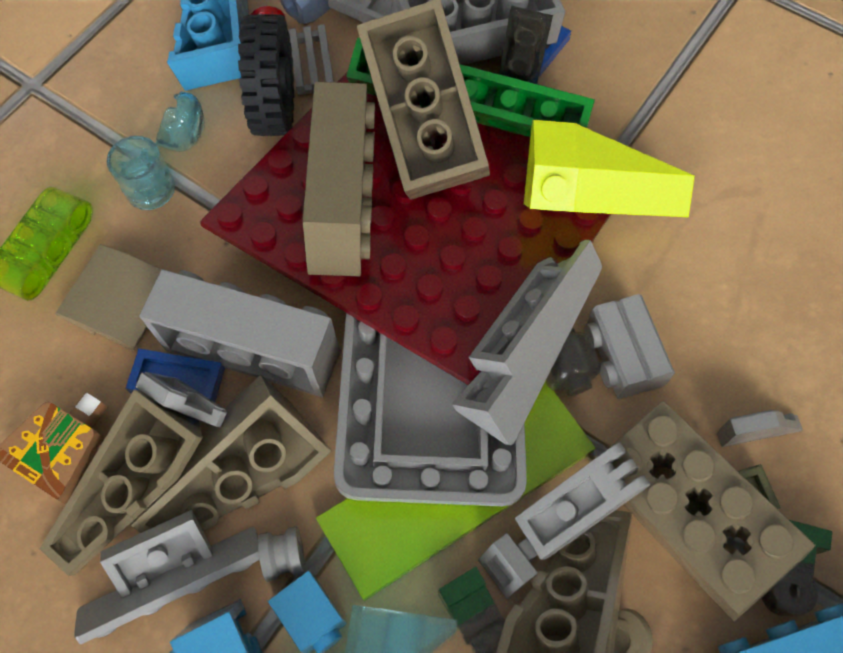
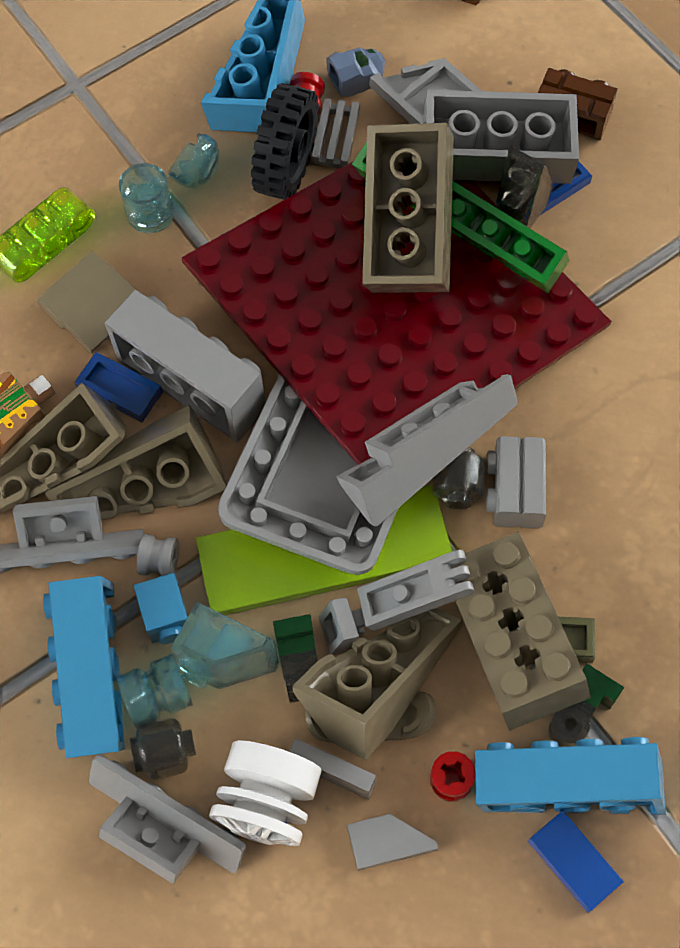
camera: 20 degrees right, 0 degrees up
light grey tile [135,372,227,427] -> none
dark tan brick [303,82,375,276] -> none
neon yellow wedge [524,120,695,217] -> none
light grey tile [717,410,803,447] -> none

